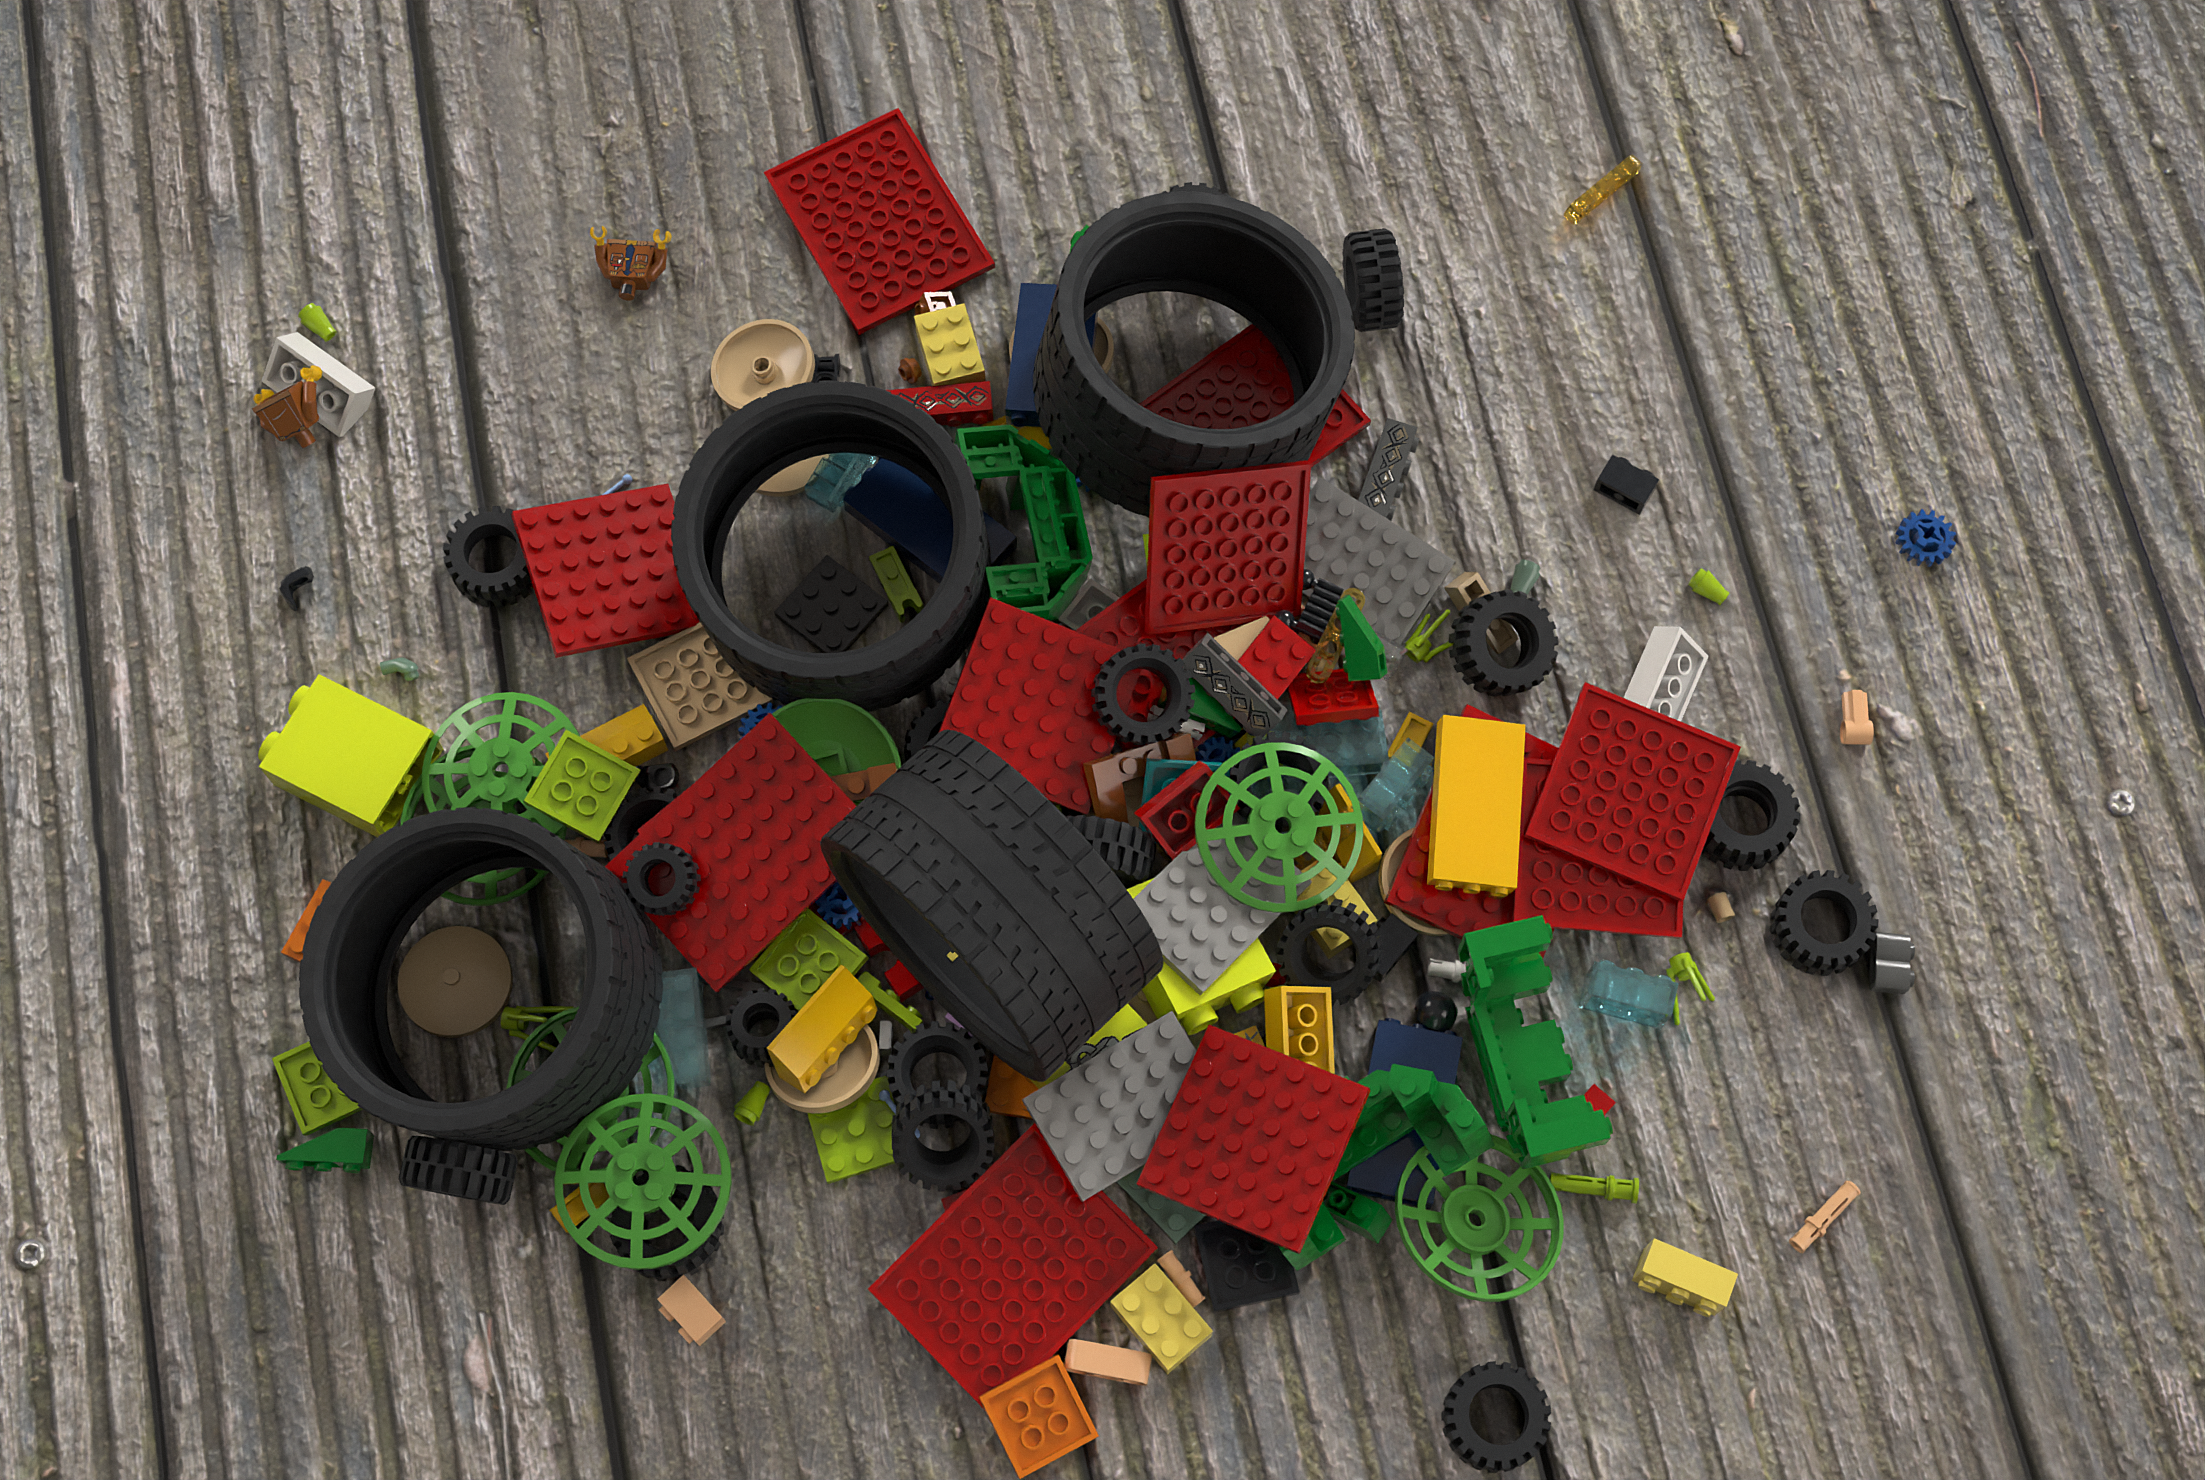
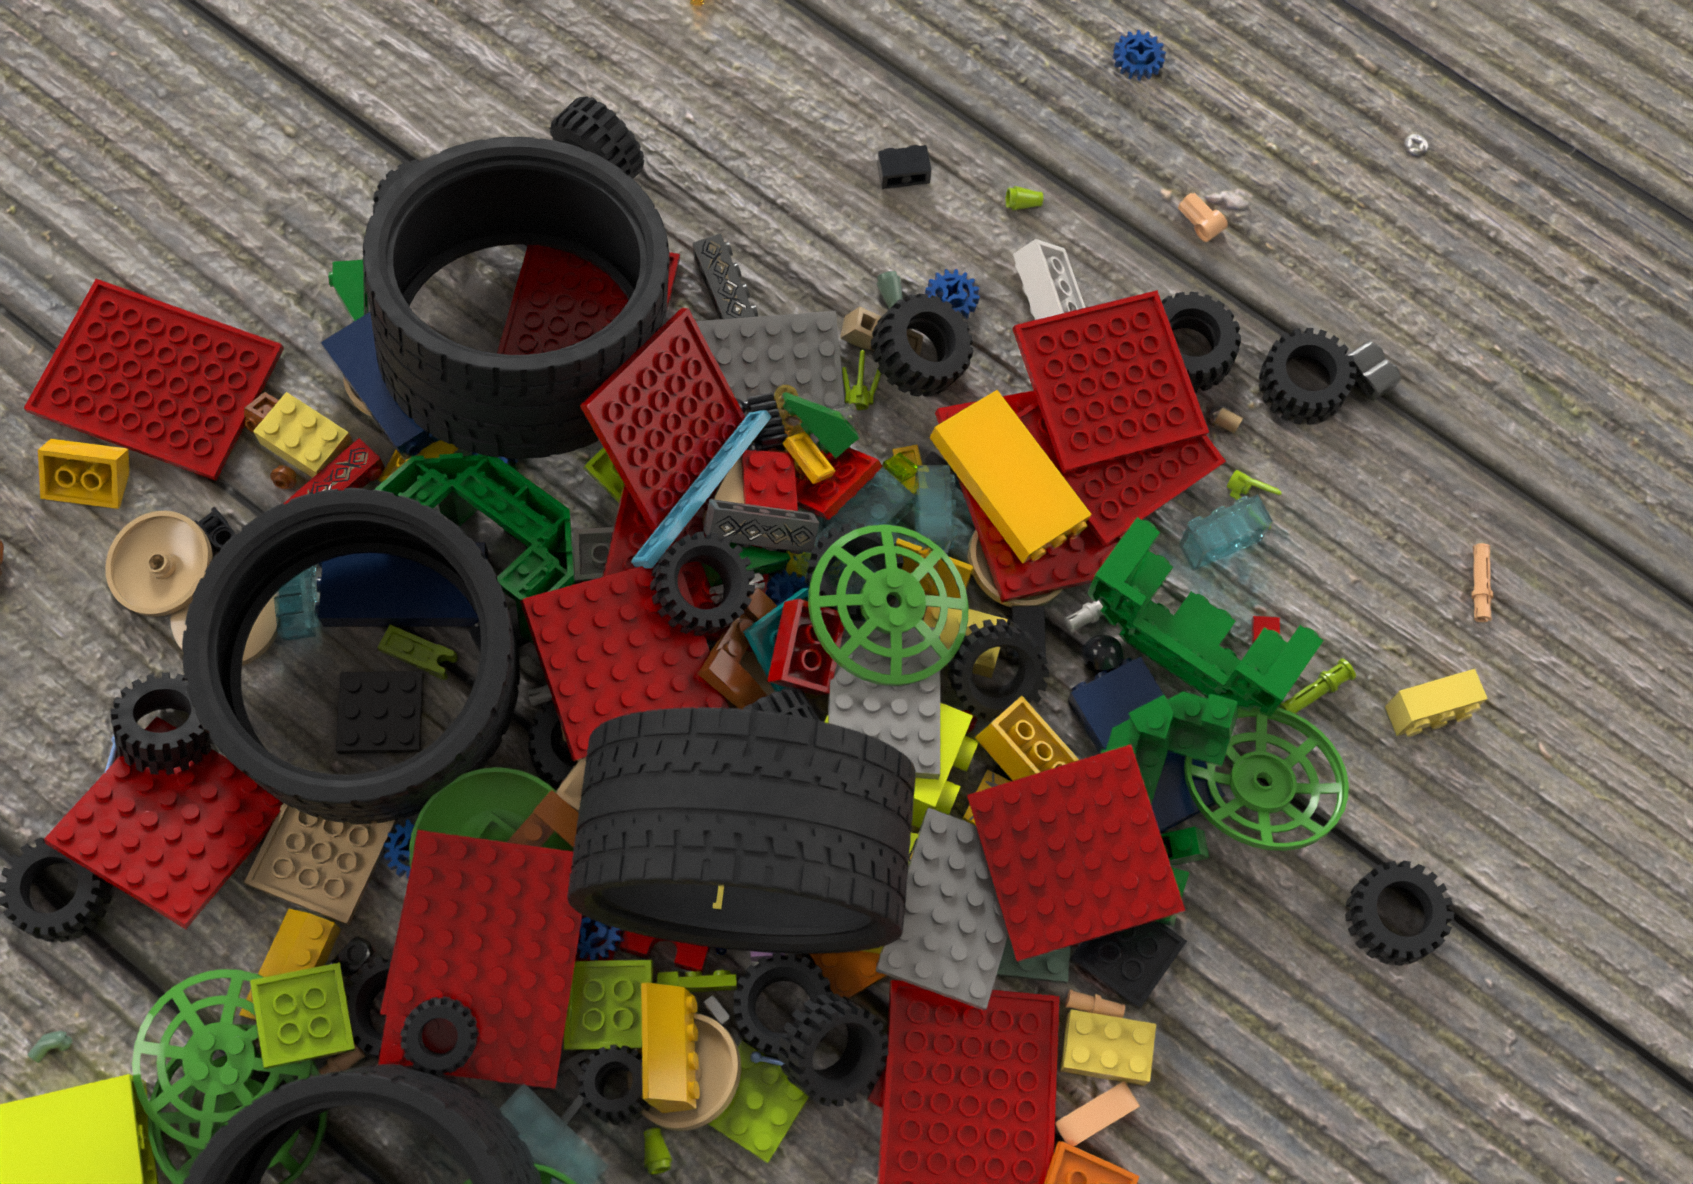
camera: 45 degrees left, 0 degrees up
none -> yellow slope [38,439,129,509]
none -> black tyre [110,673,214,775]
none -> medium azure tile [631,410,771,568]
none -> yellow tile [783,431,835,484]
none -> clear neon green plate [881,453,919,484]
none -> blue gear [925,269,980,319]

